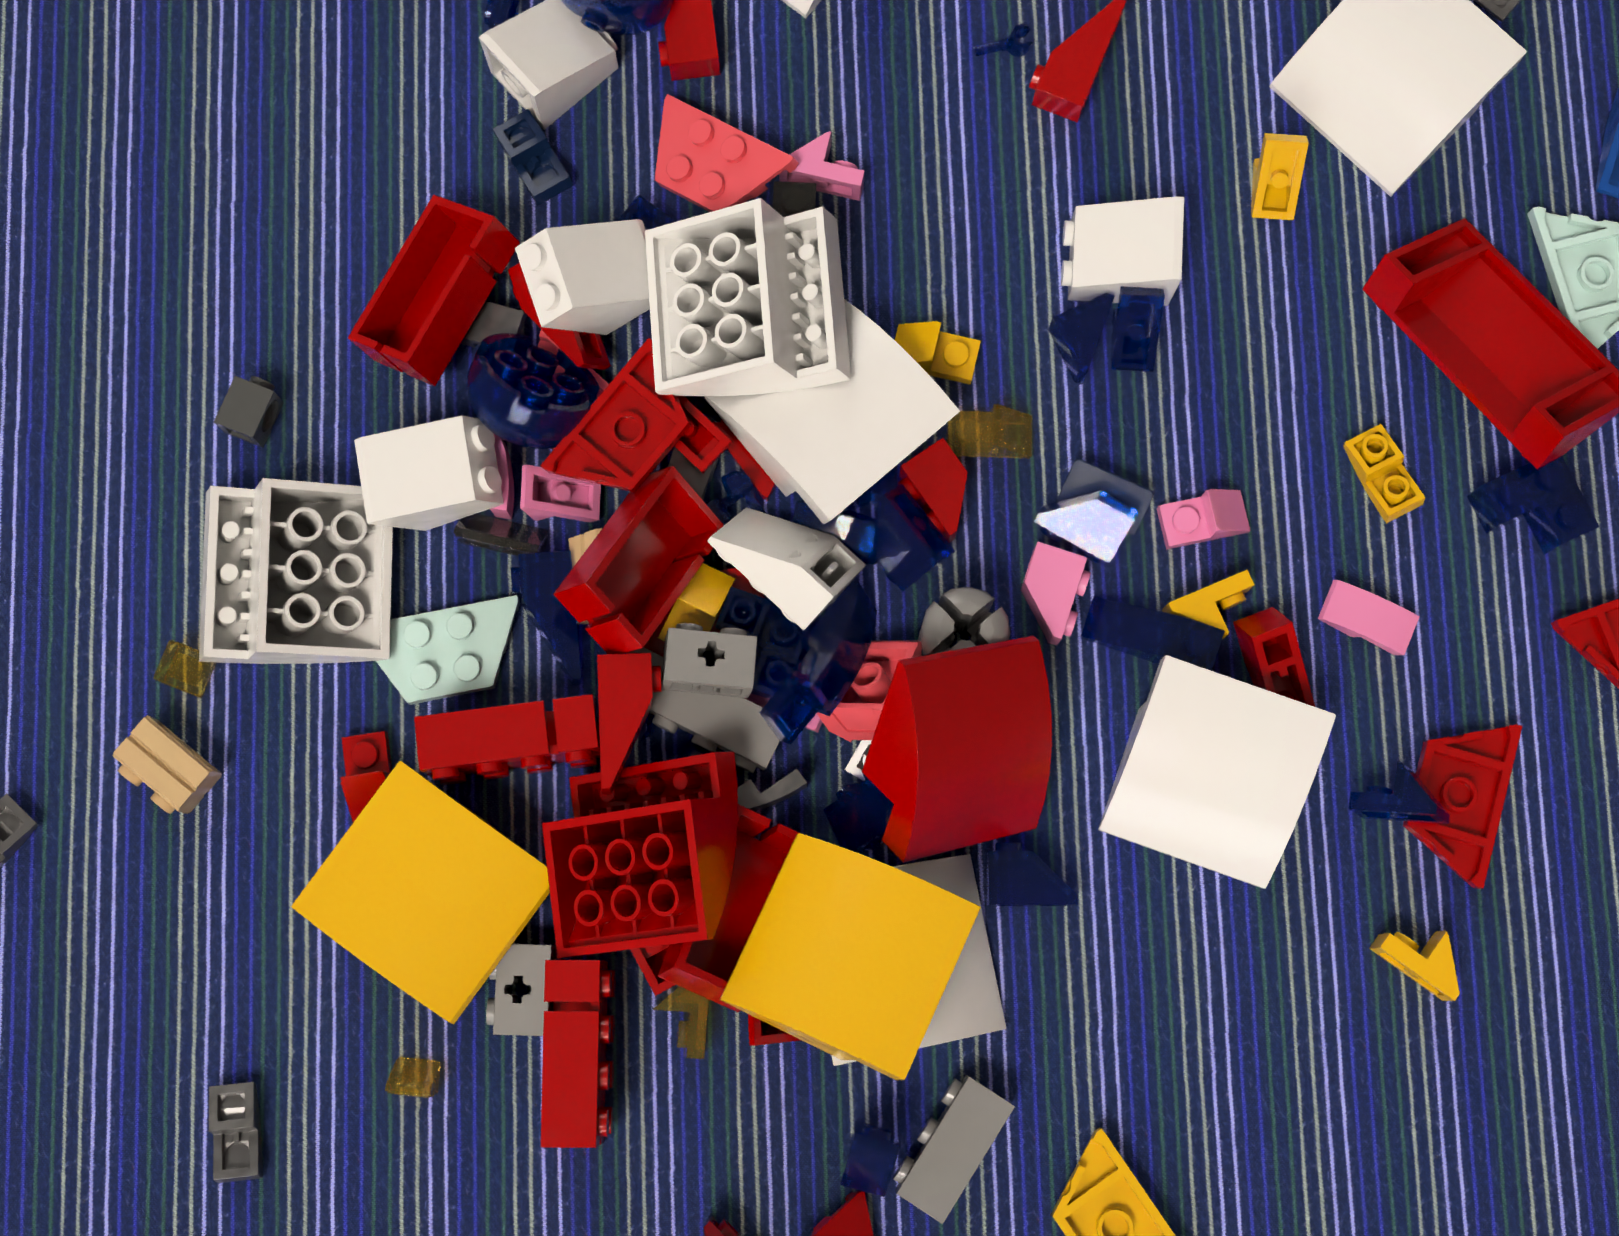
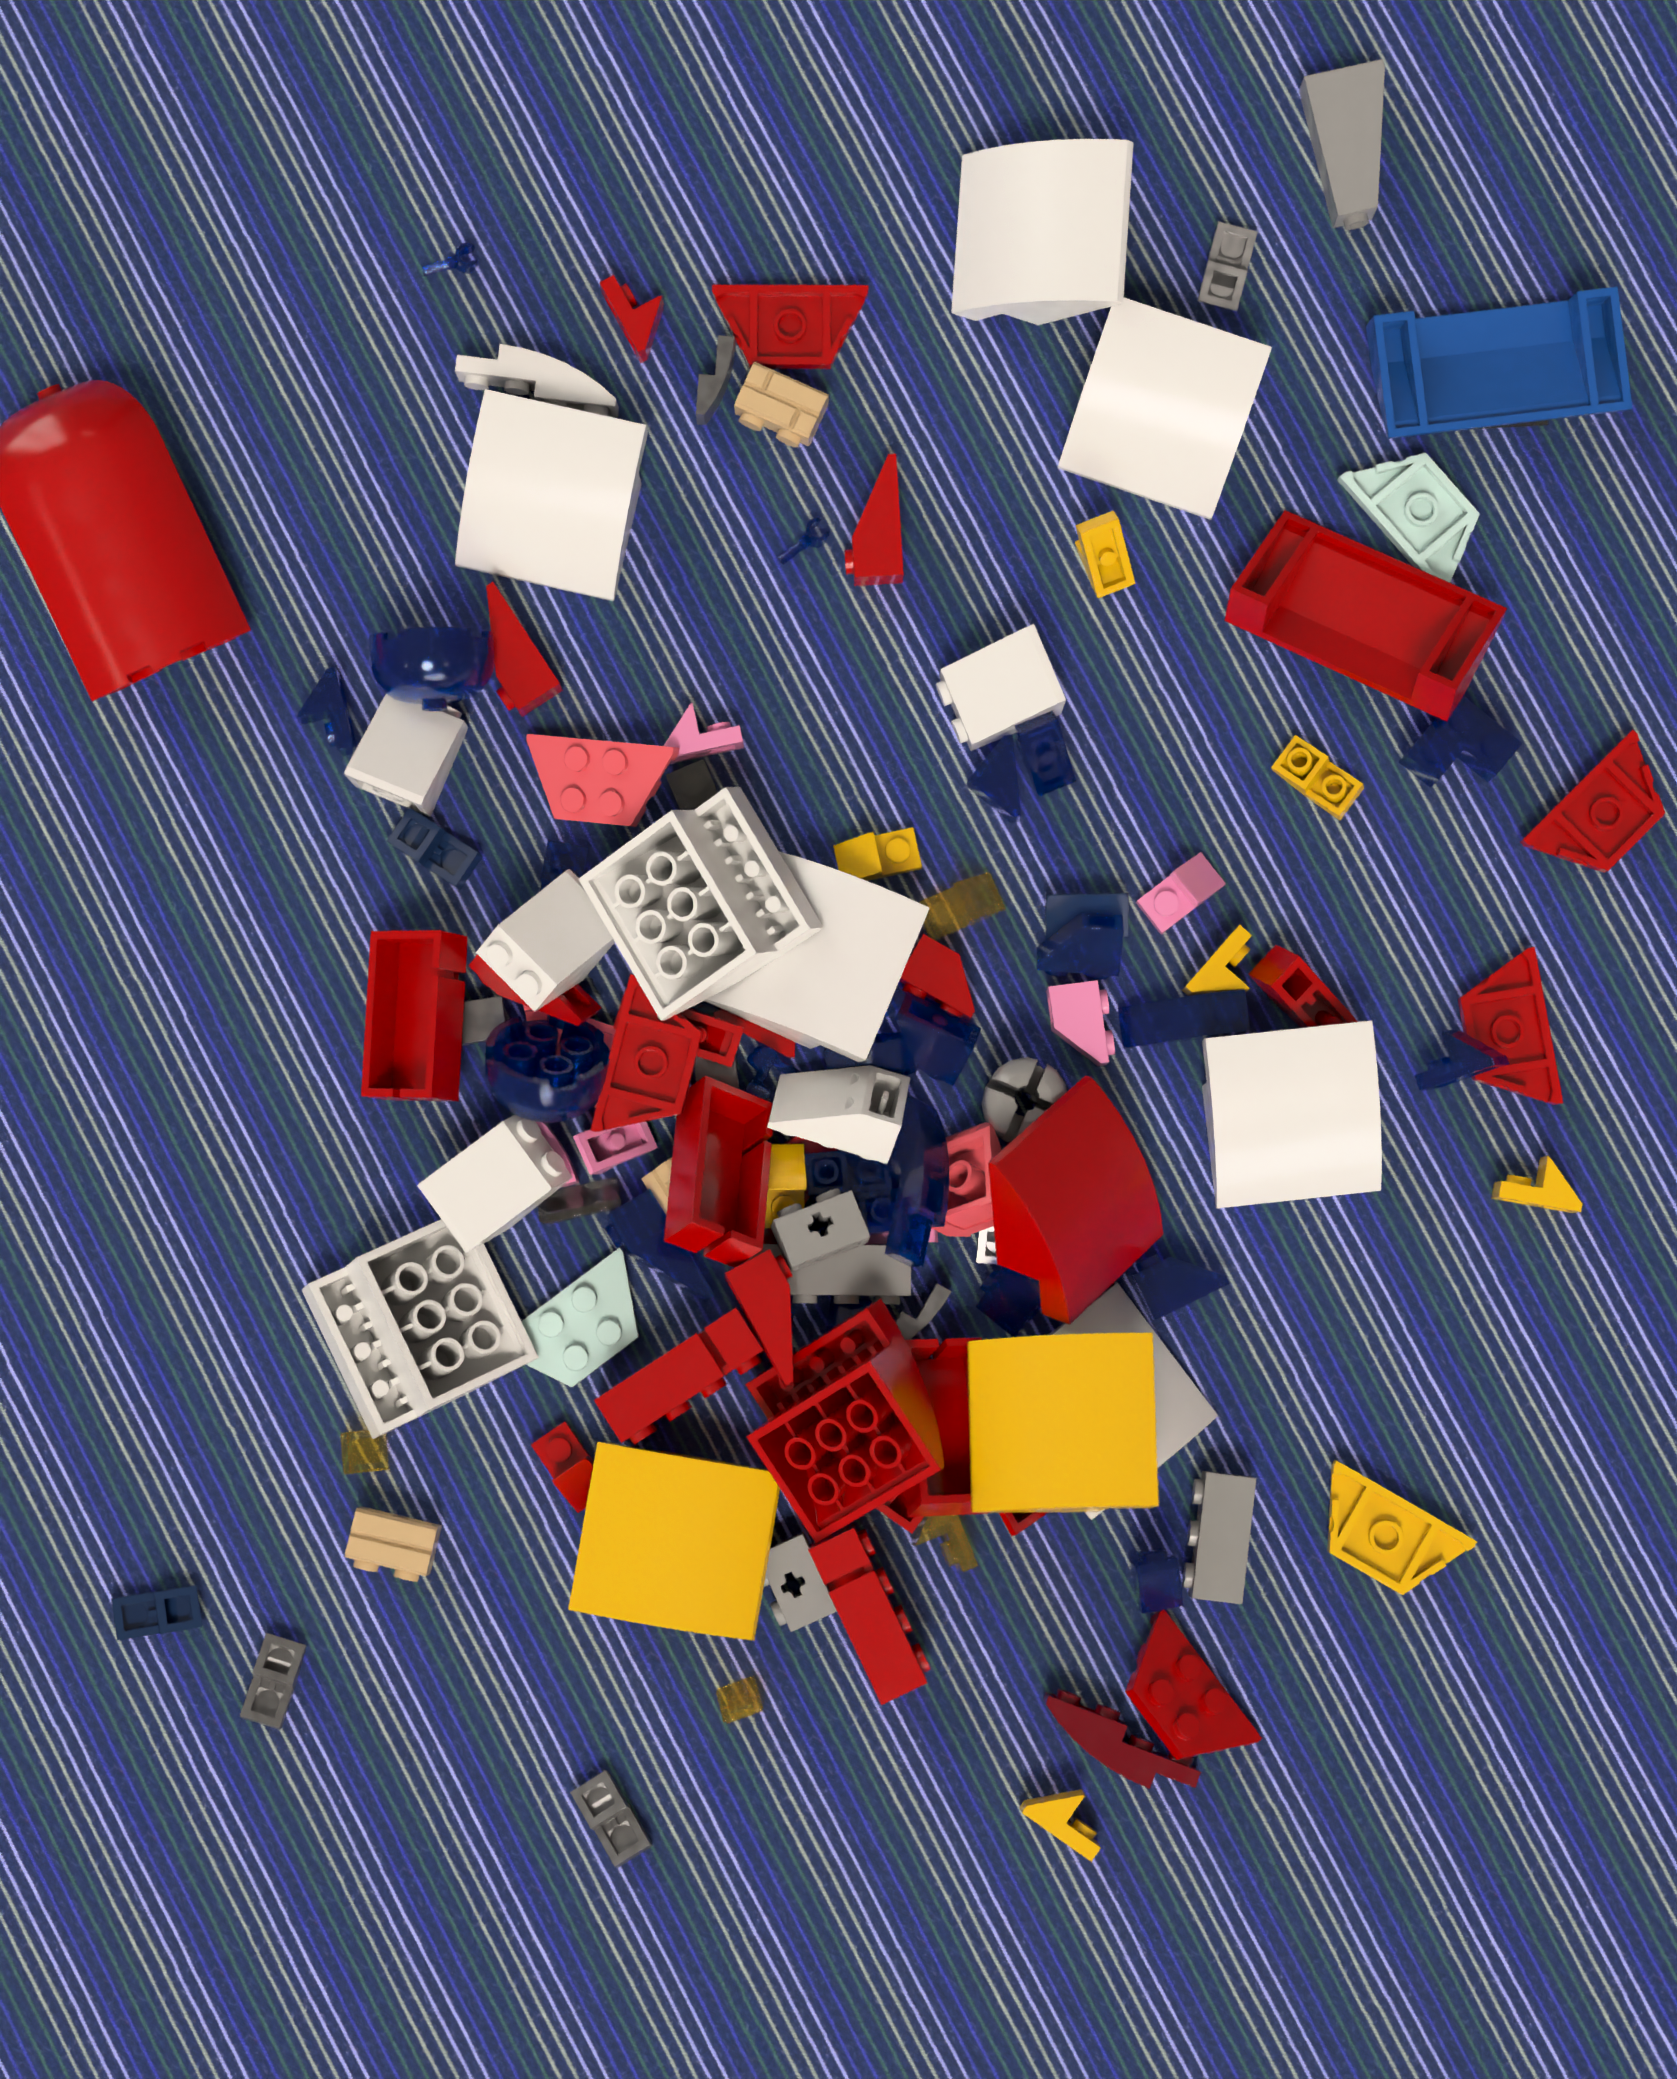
camera: 25 degrees left, 5 degrees up
dark grey brick [214,376,284,448] -> none
bright pink slope [1318,580,1420,655] -> none

